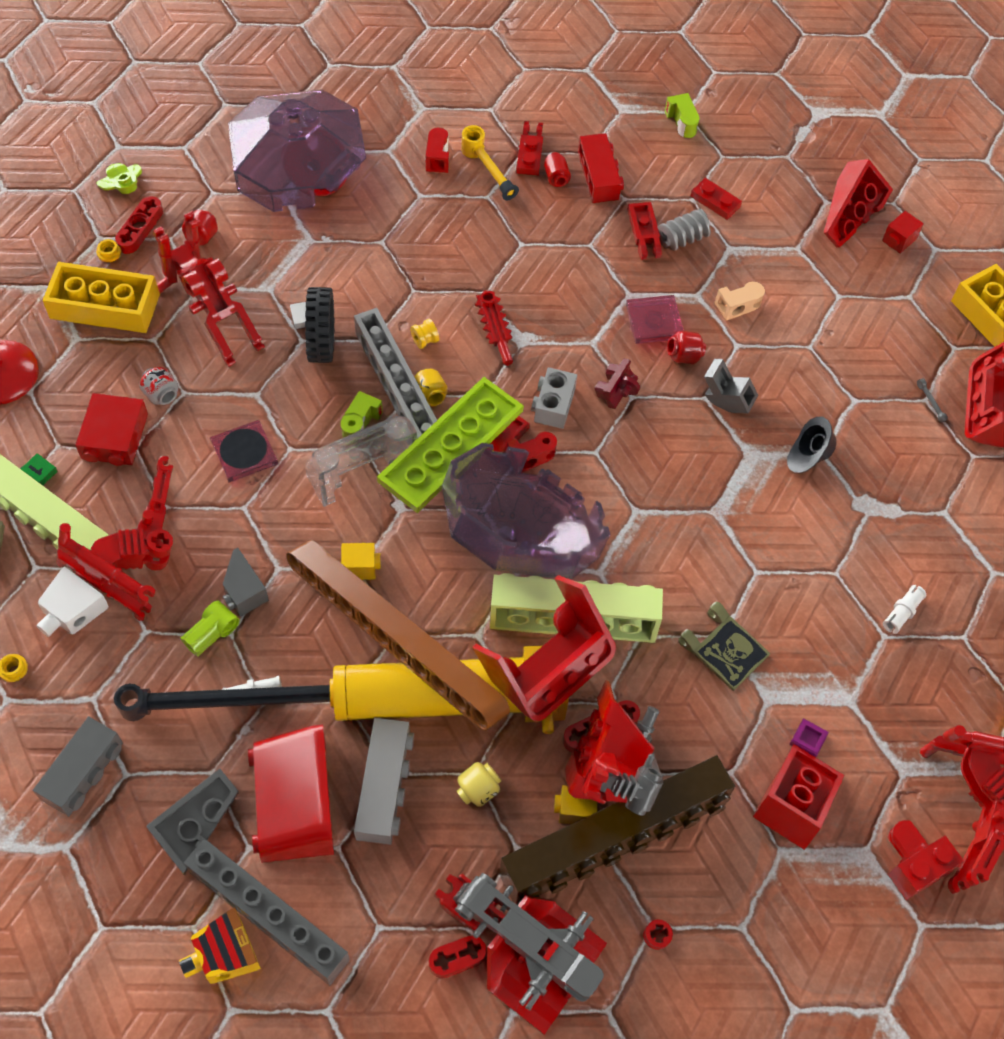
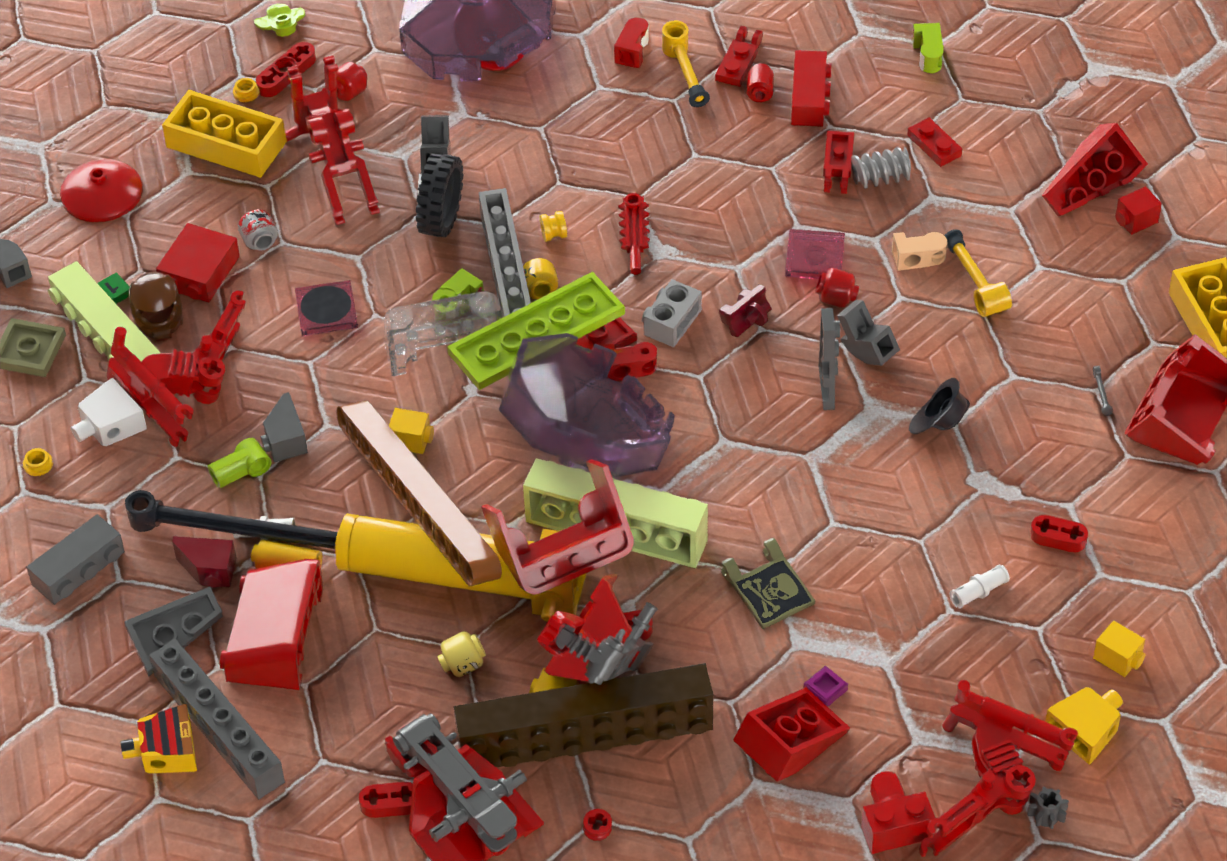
camera: 20 degrees right, 10 degrees down
light grey brick [354,718,414,845] -> none
none -> reddish brown helmet [129,272,183,341]
none -> dark red slope [172,536,237,588]
none -> yellow brick [251,539,322,569]
none -> dark grey brick [420,115,451,175]
none -> dark grey wing [818,308,840,410]
none -> yellow piece [944,229,1012,317]
none -> red beam [1030,515,1088,553]

